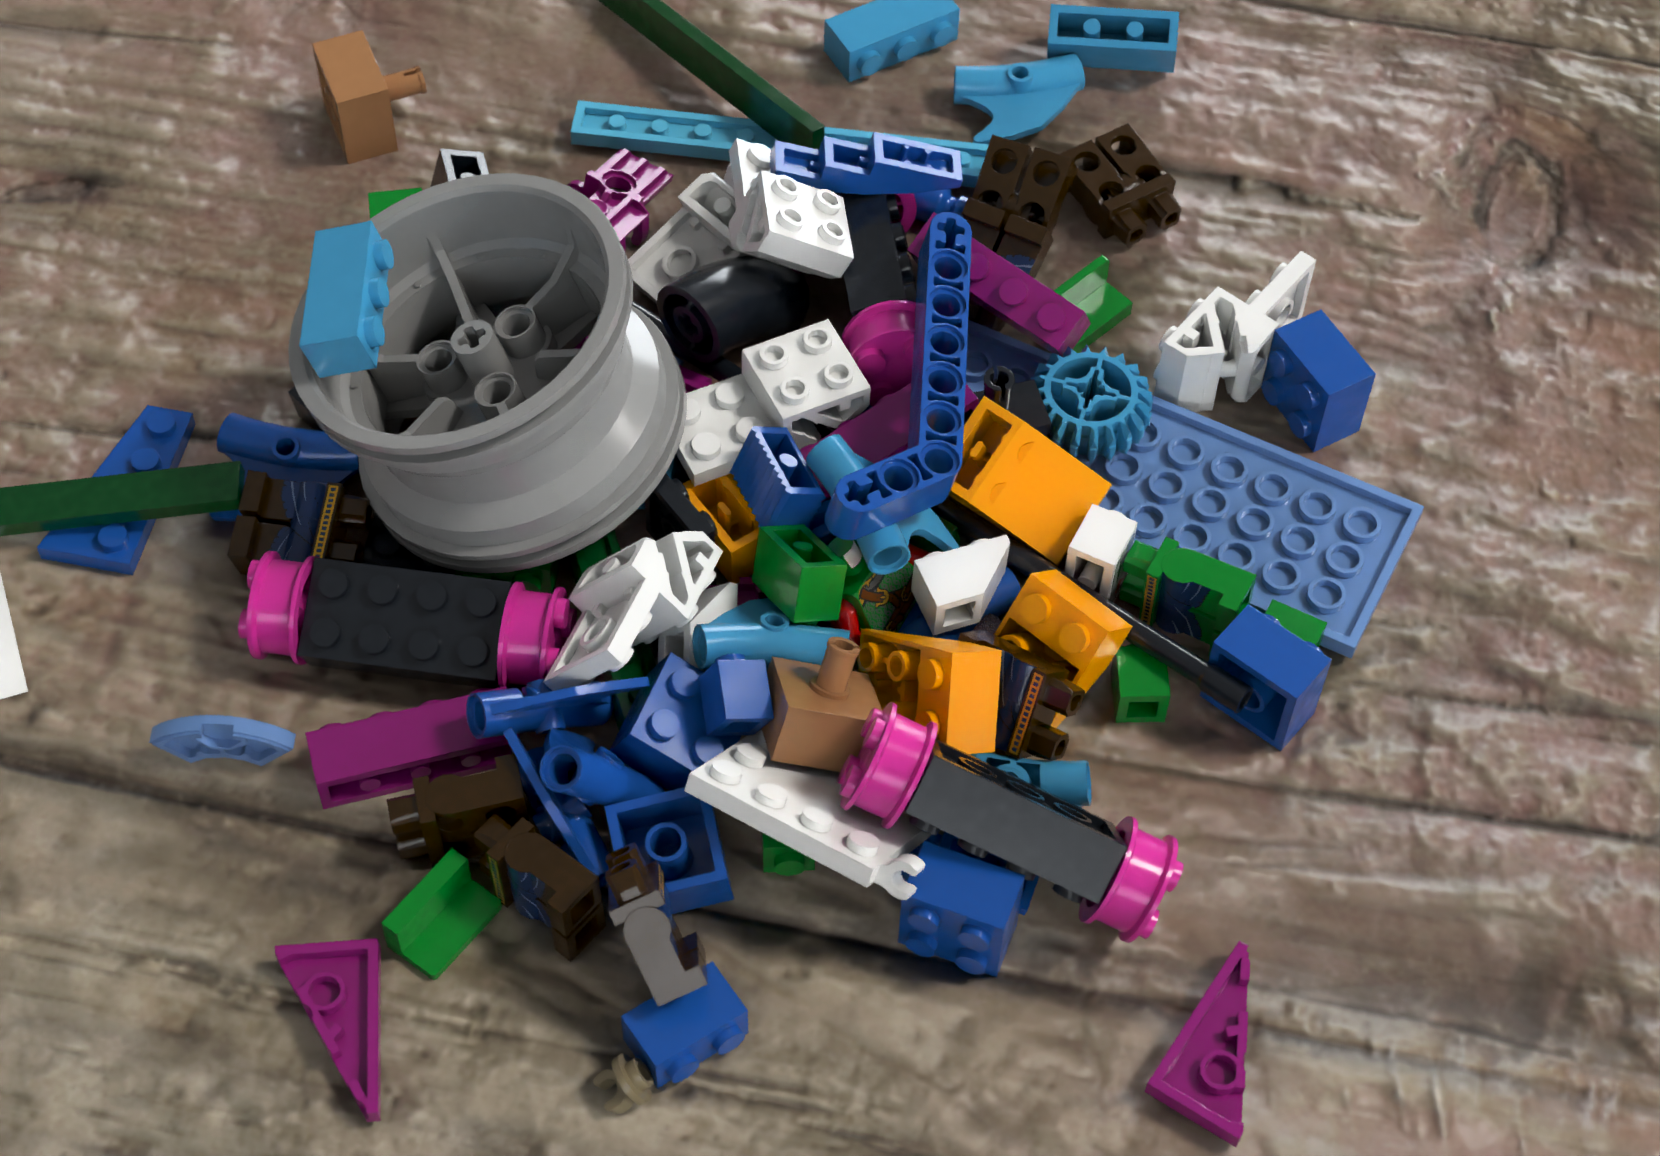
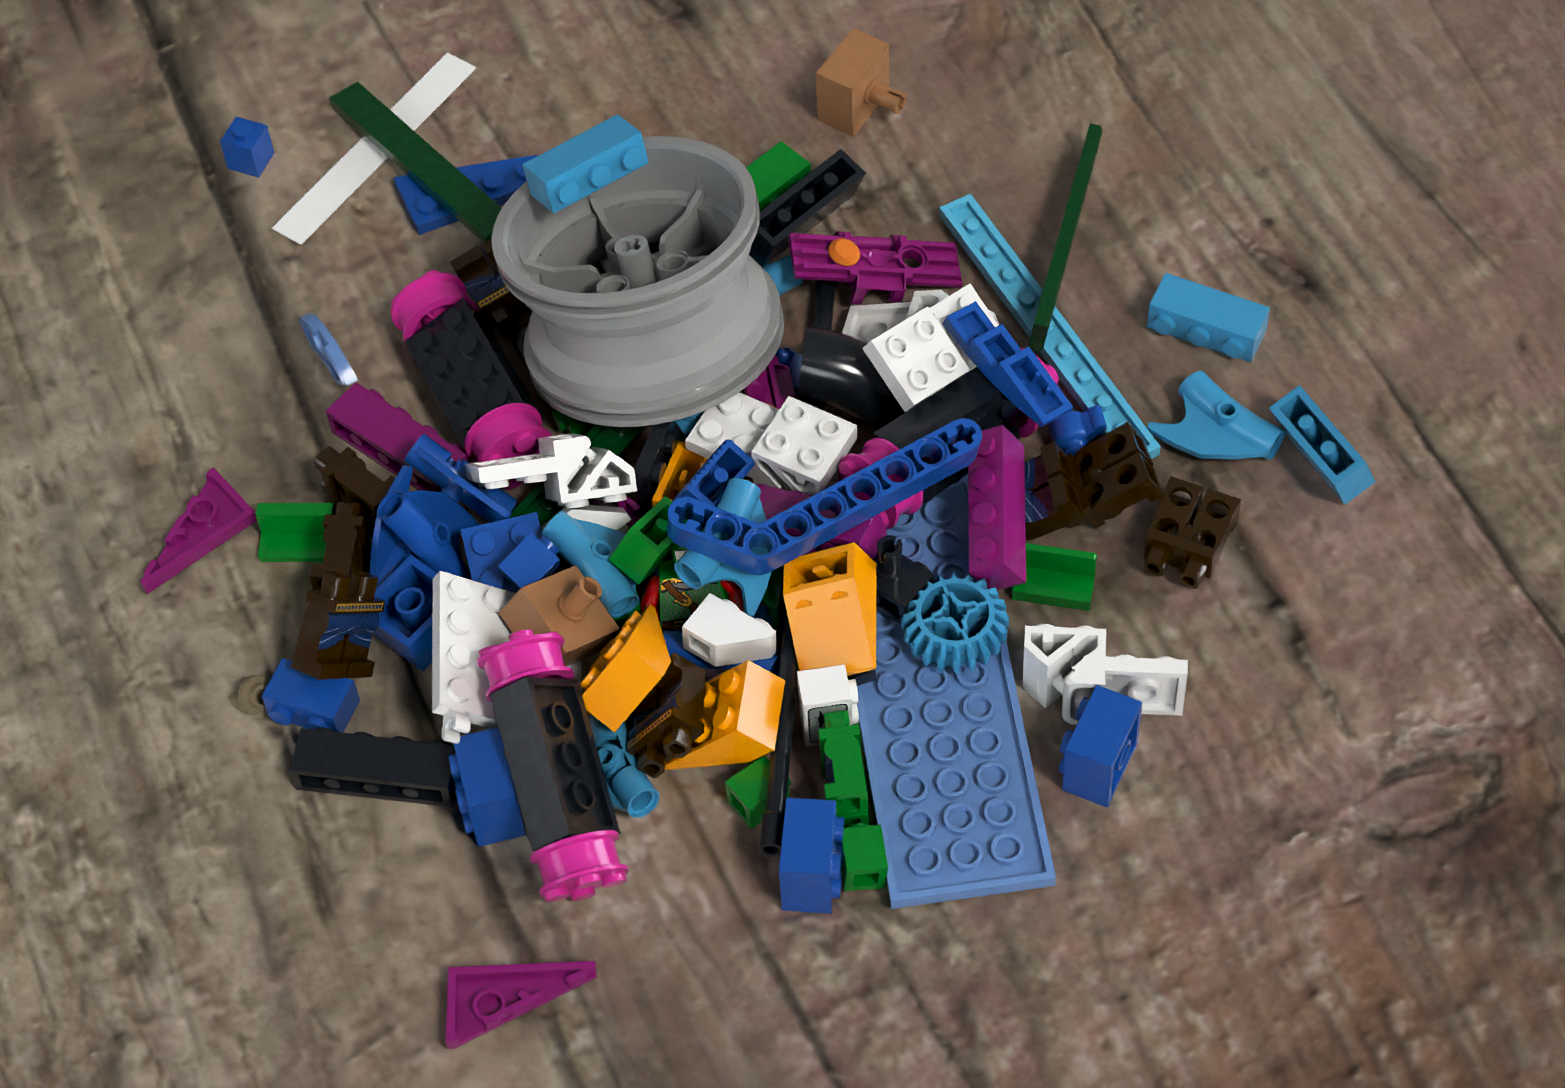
camera: 60 degrees right, 0 degrees up
none -> black brick [289,727,456,808]

